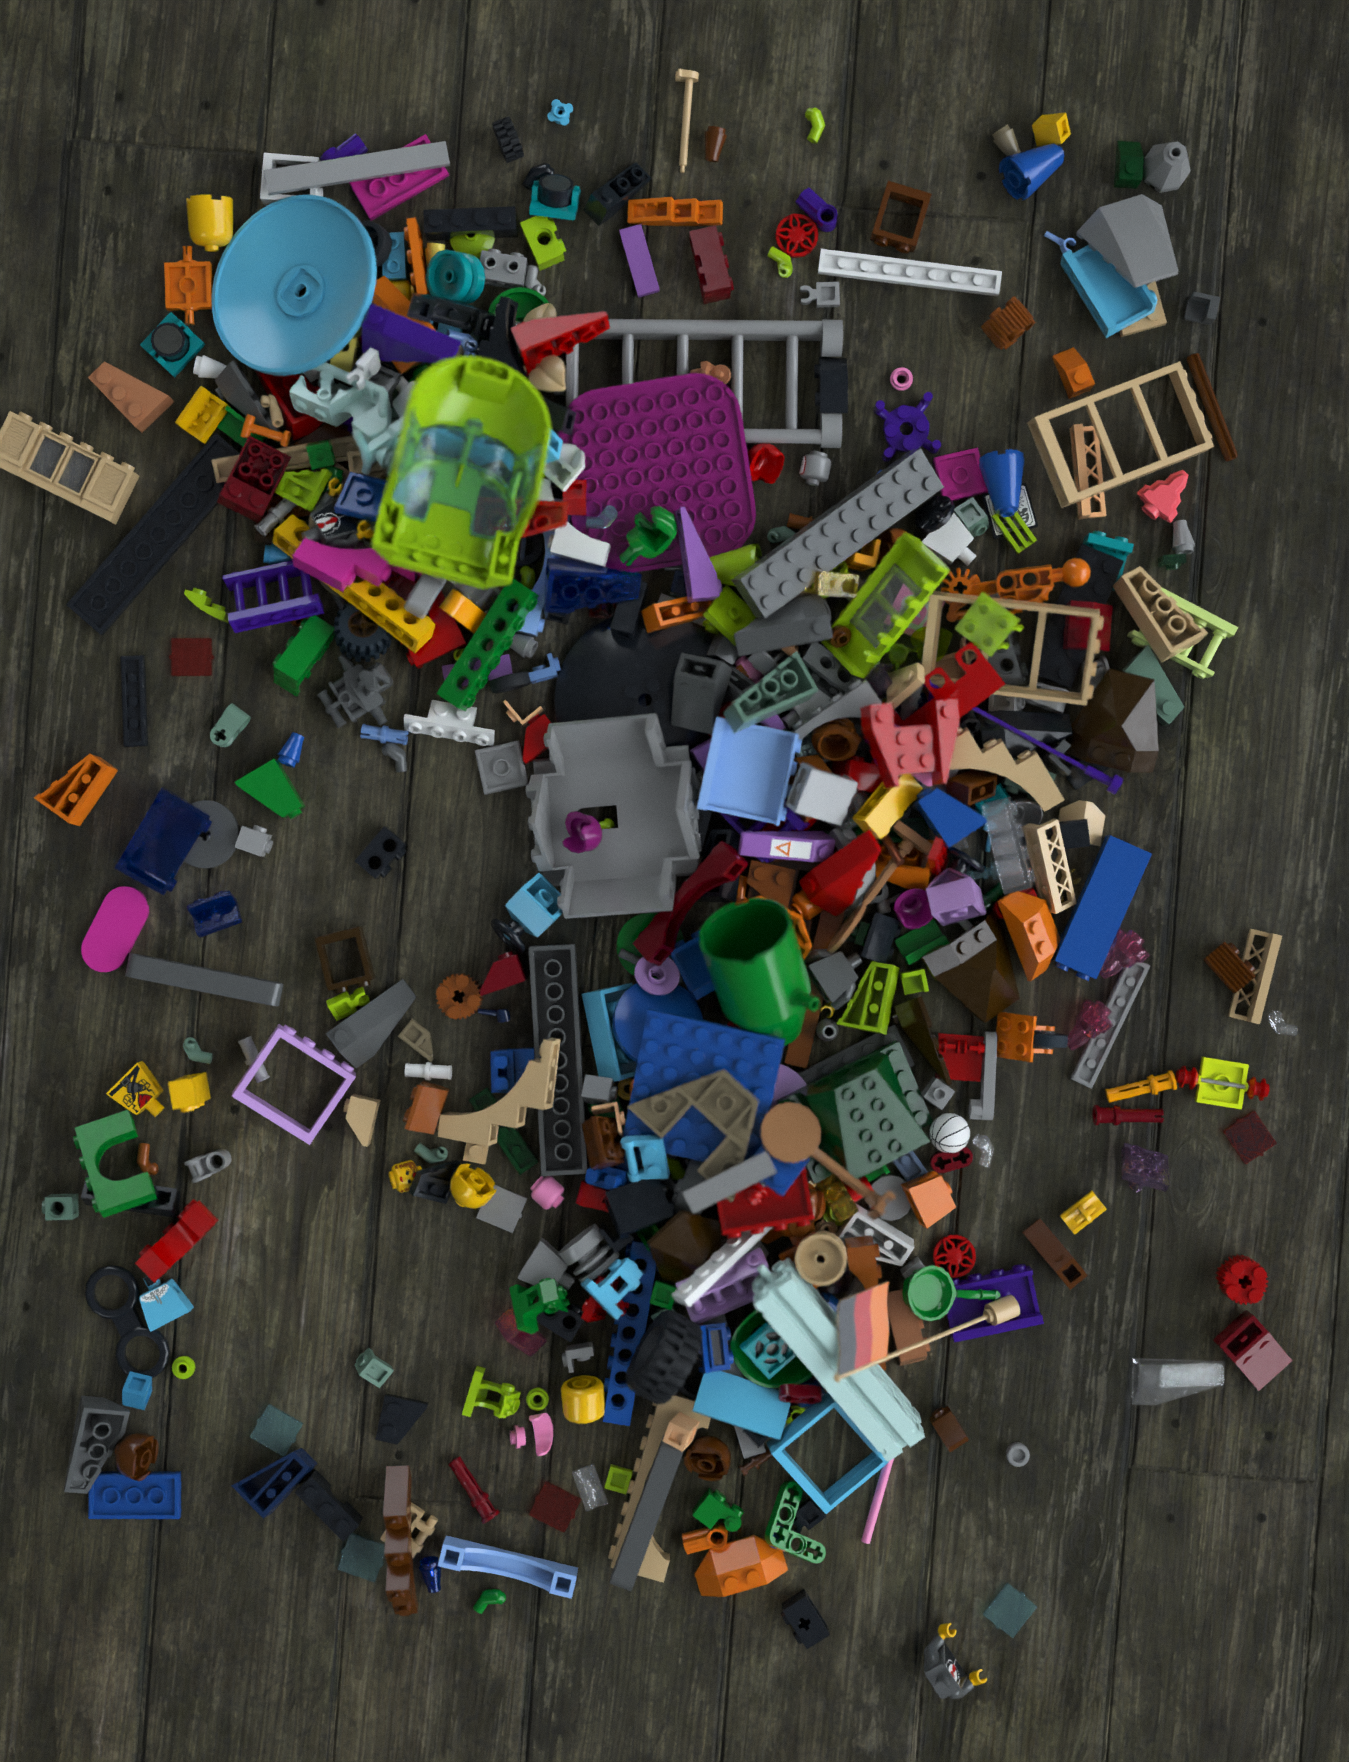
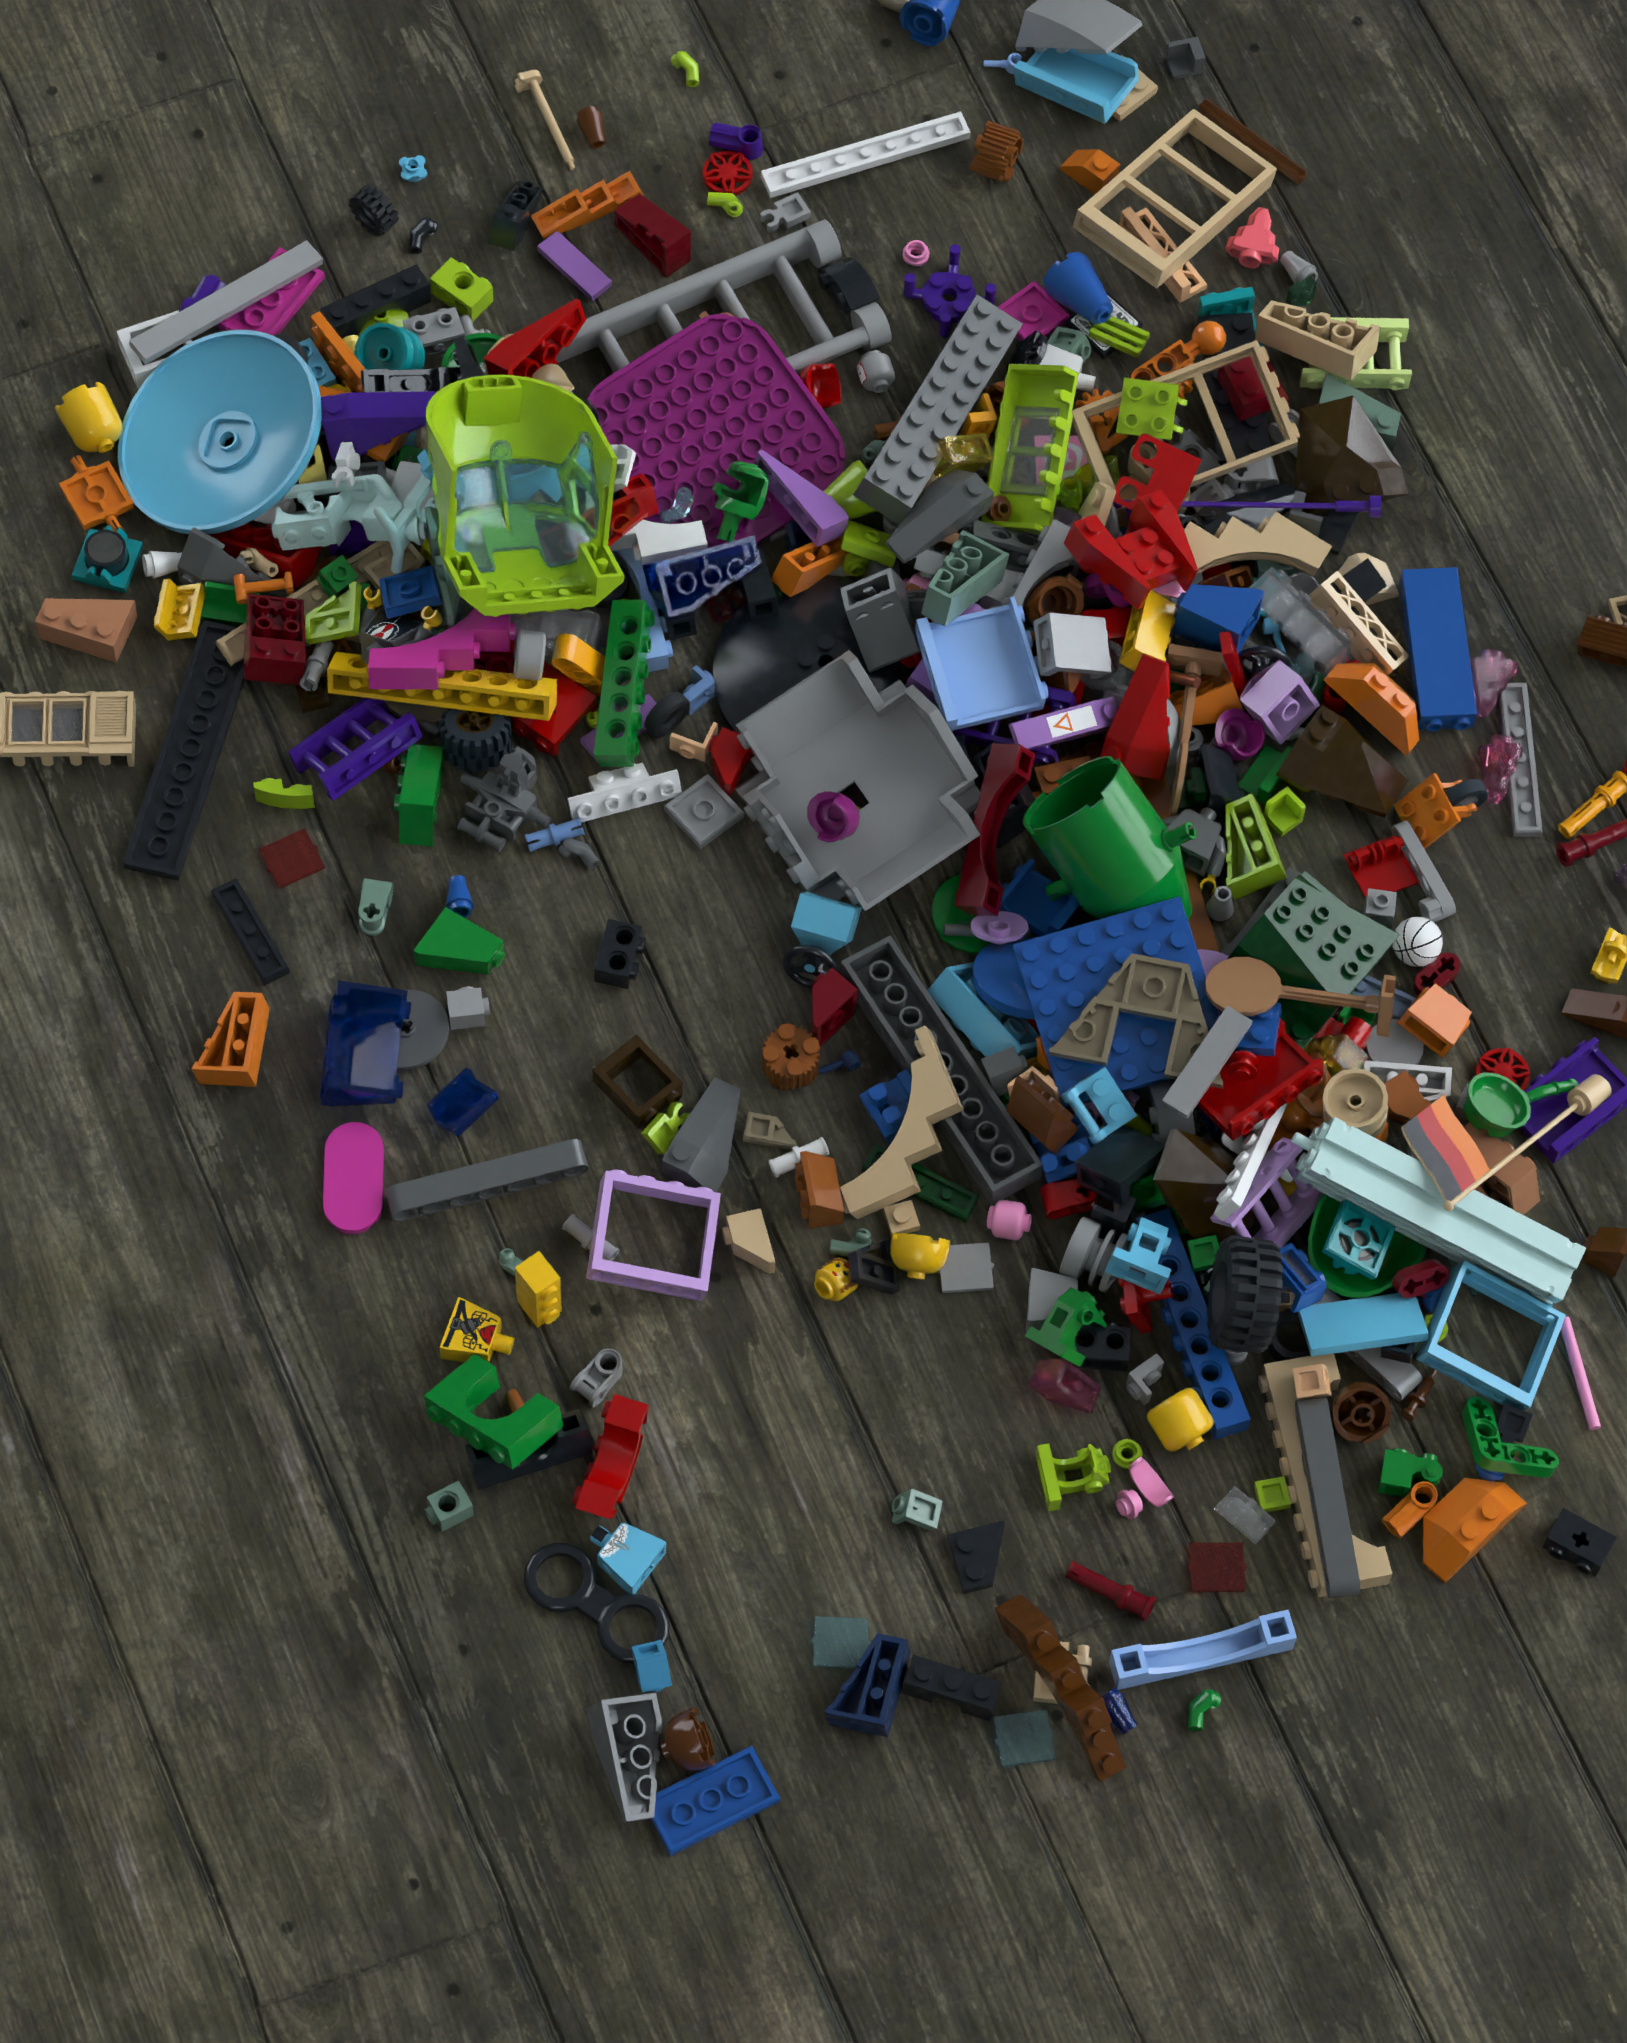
camera: 30 degrees left, 25 degrees down
lime plate [172,1356,195,1379] -> none
dark azure cone [263,543,293,565] -> none
light grey cone [510,633,538,658] -> none
piece [529,174,581,220] -> none
reddish brown window [870,181,932,254] -> none
dark brown wedge [891,996,952,1086] -> none
clear arm [973,1134,994,1168] -> none

